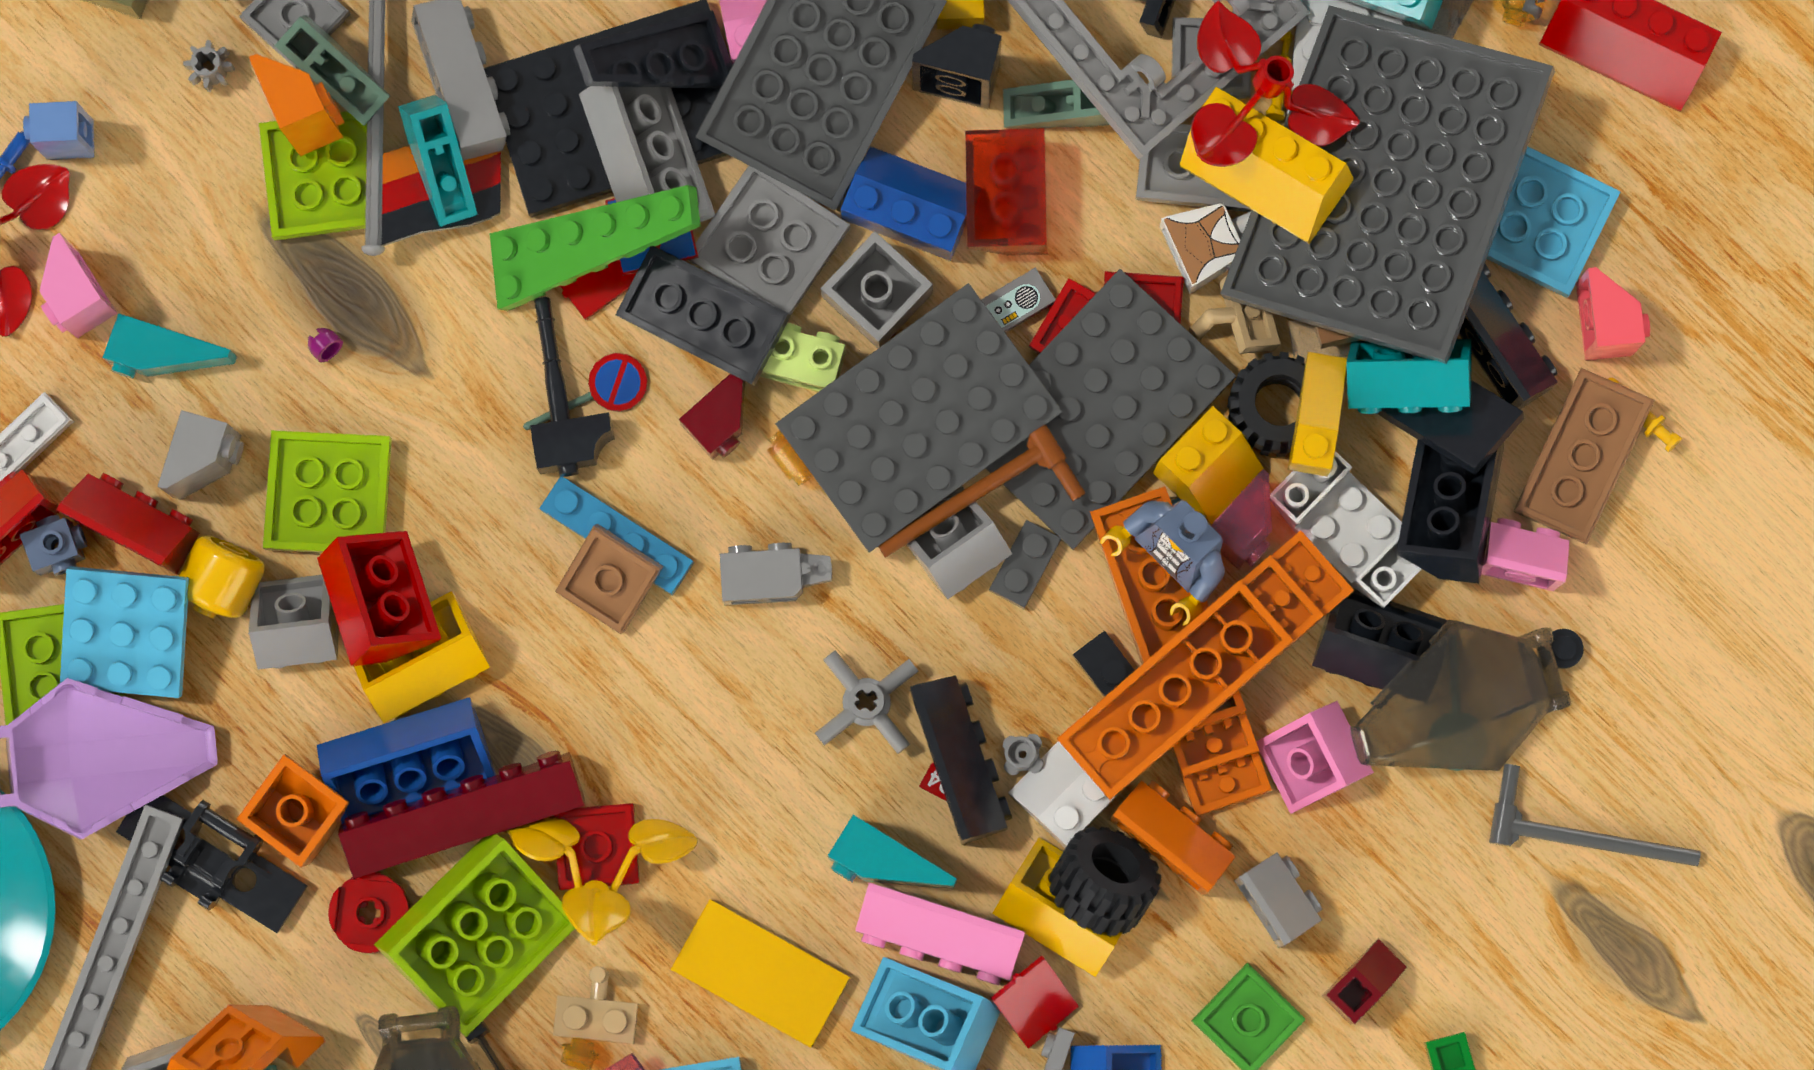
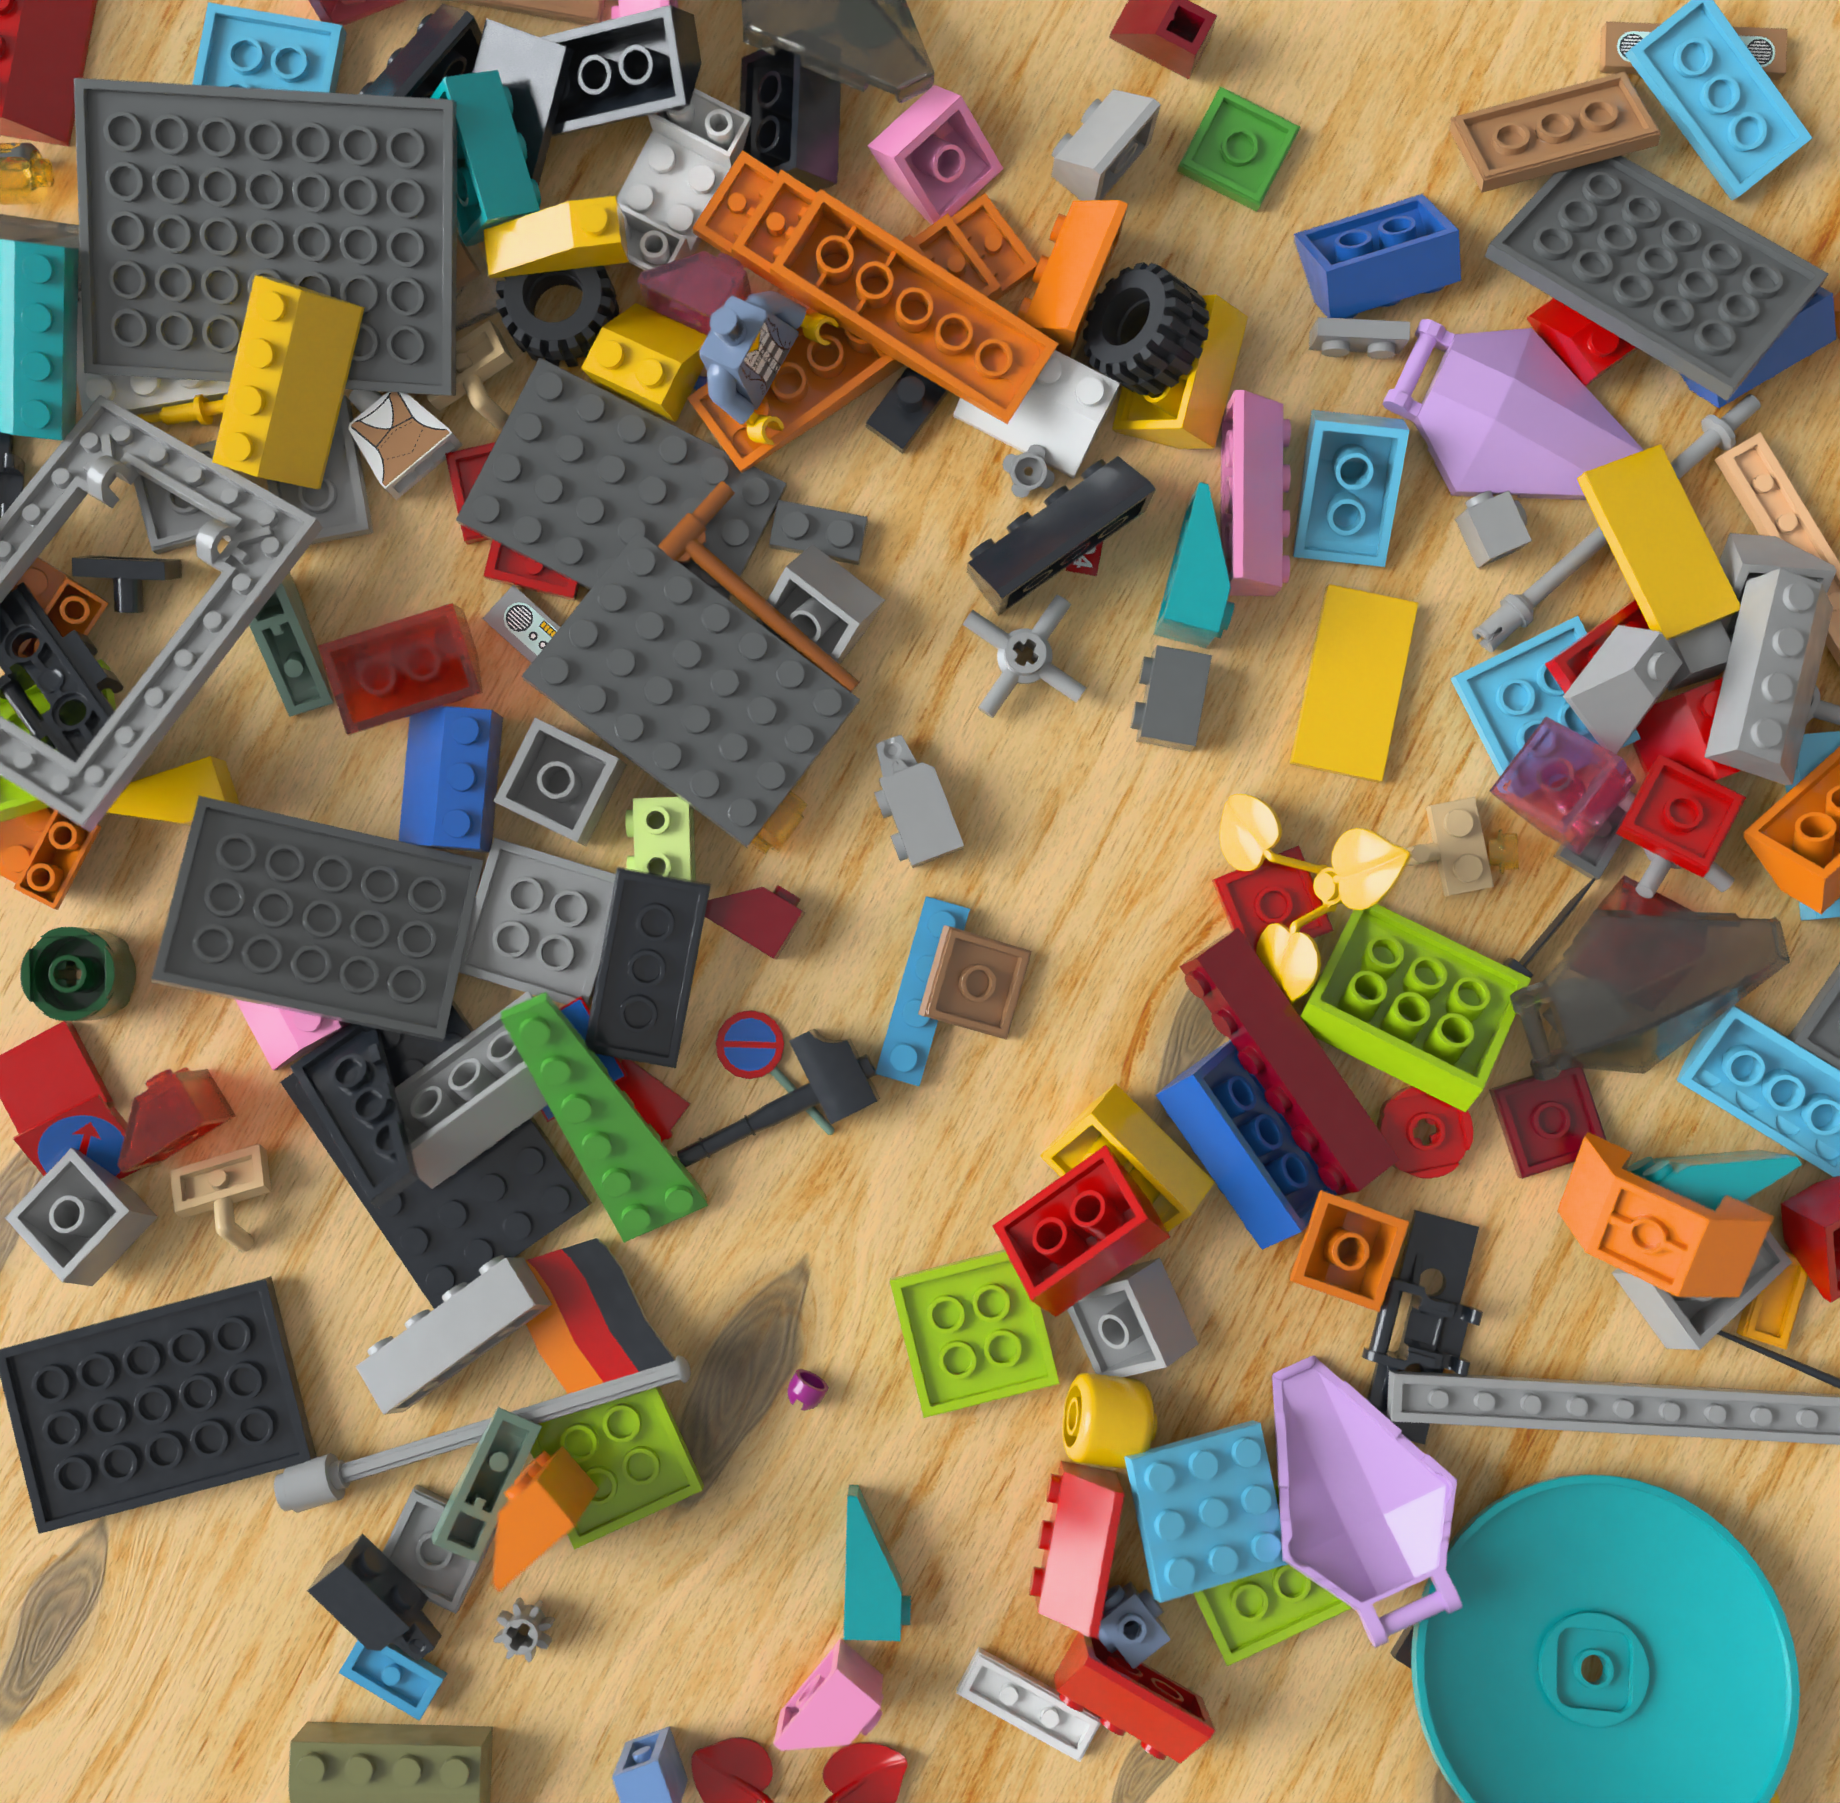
camera: 110 degrees left, 5 degrees up
light grey slope [157,410,244,500] -> none
teal slope [398,95,478,226] -> none
black slope [912,24,1002,109] -> none
piece [990,956,1079,1049] -> none
red plant [1191,1,1360,167] -> none
none -> dark grey brick [1130,645,1212,752]
none -> dark red tile [1489,1062,1607,1179]

